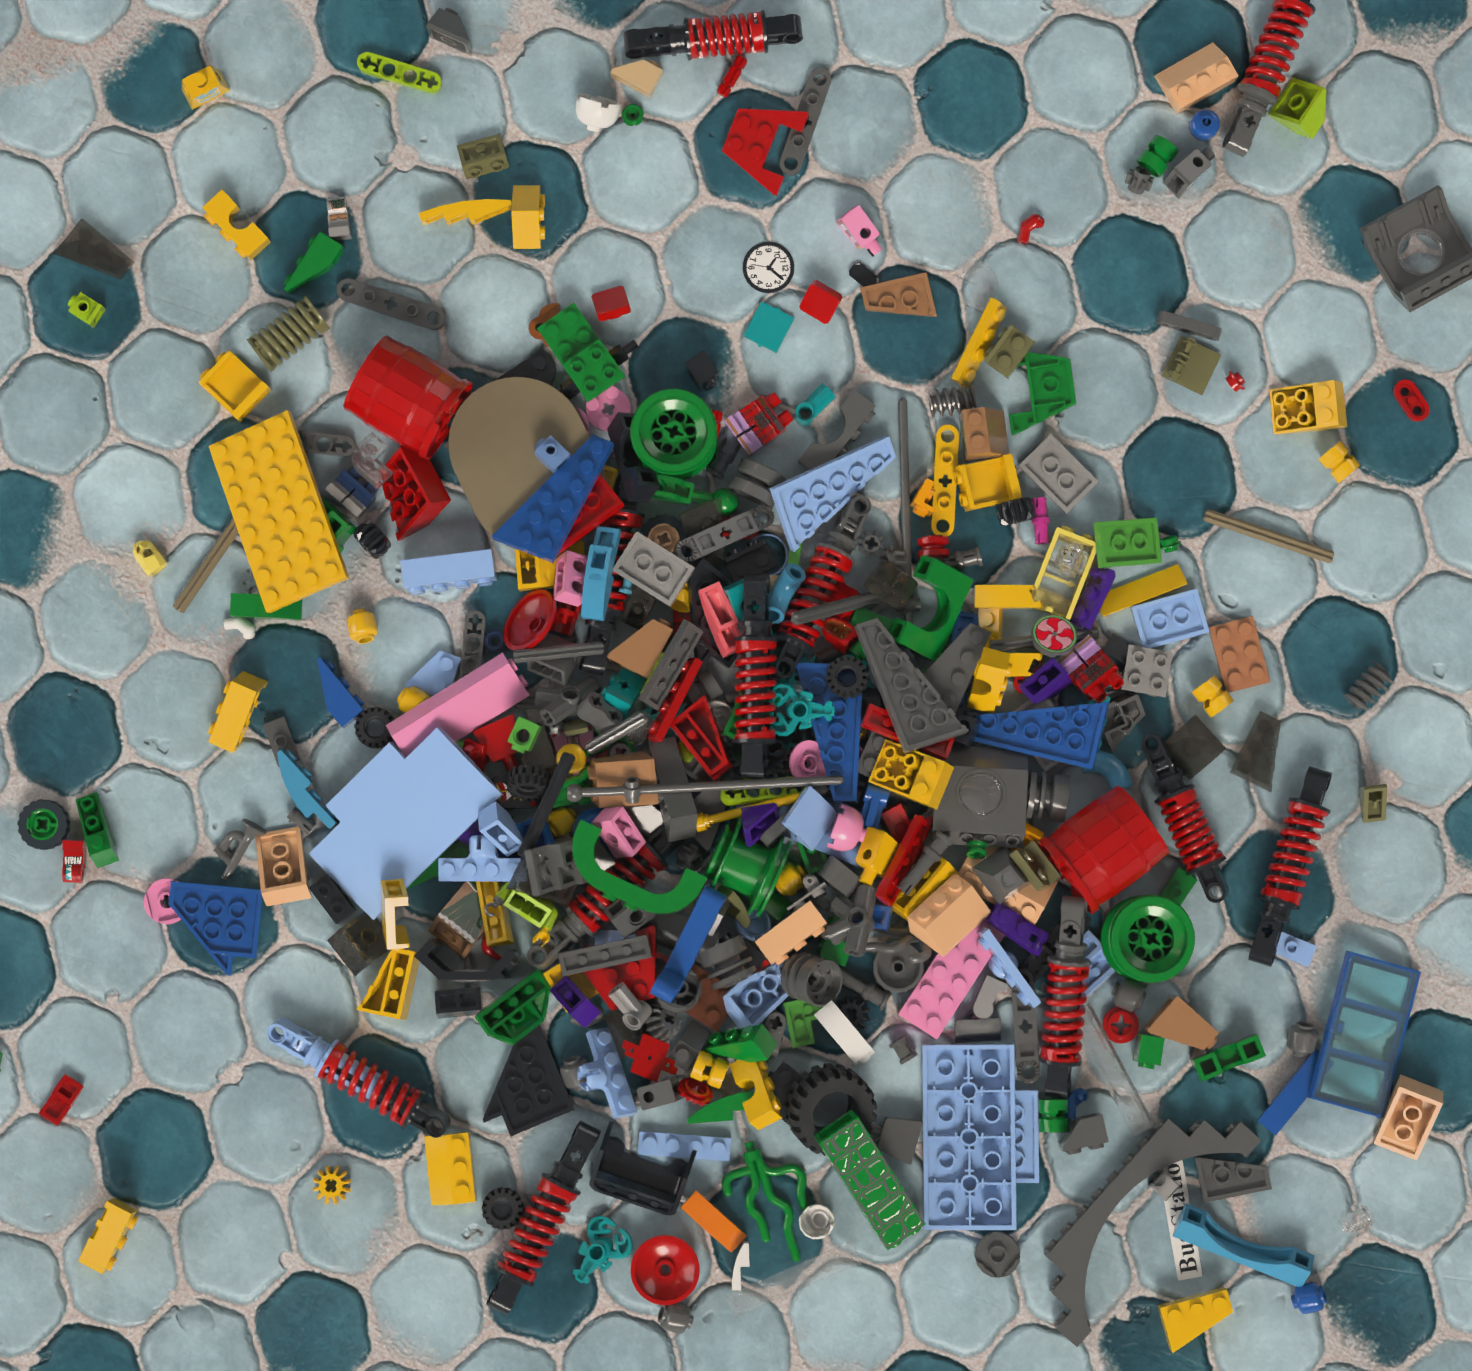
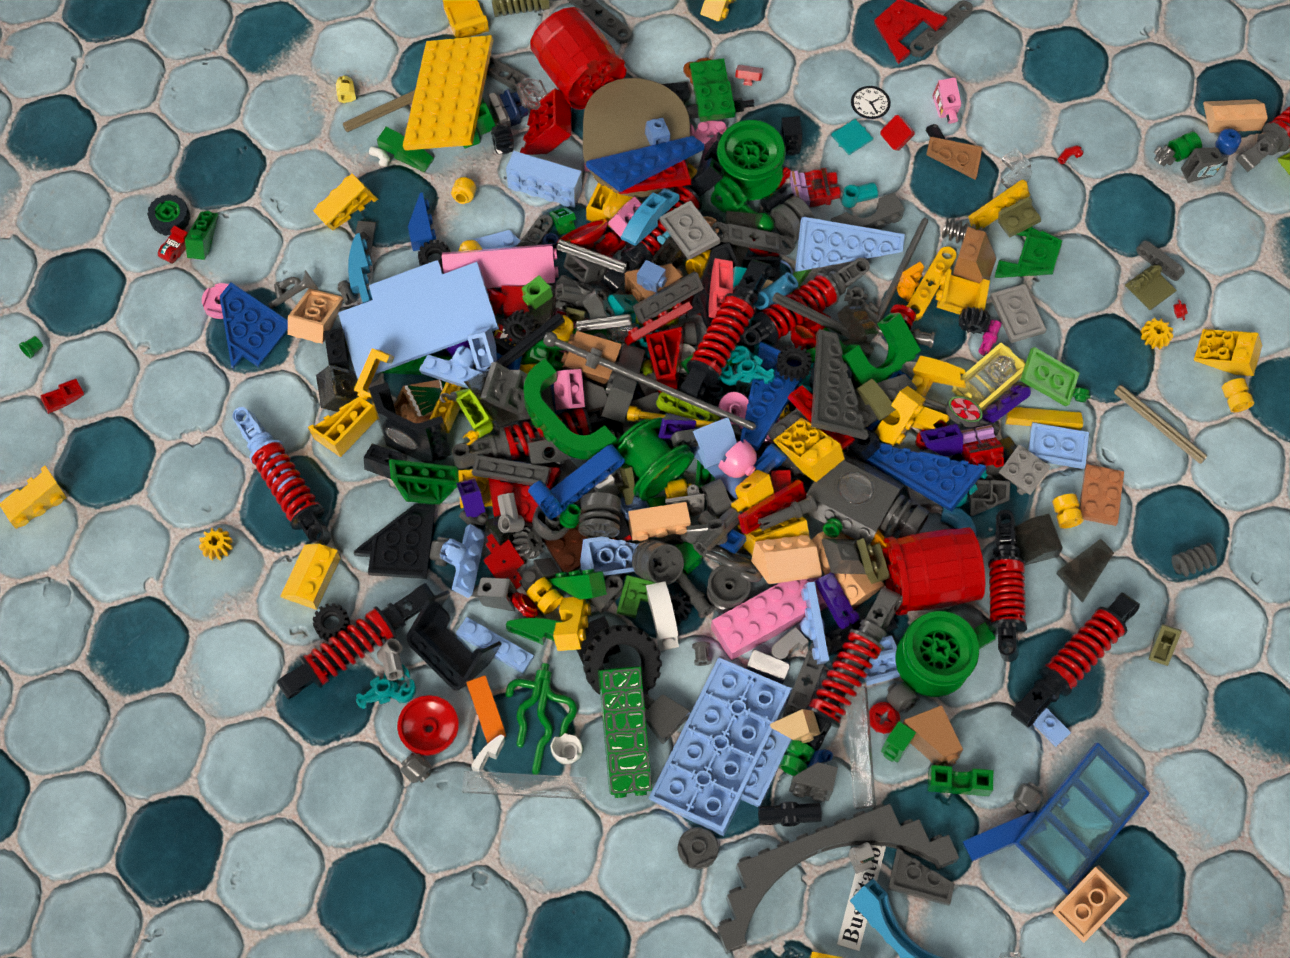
camera: 25 degrees right, 20 degrees down
none -> light grey piece [377,638,404,681]
none -> green slope [549,207,576,235]
none -> green piece [559,504,581,528]
none -> medium blue brick [637,260,667,293]
none -> black piece [758,802,822,827]
none -> tan slope [770,709,820,743]
none -> olive slope [856,379,896,420]
none -> yellow gear [1141,317,1173,350]

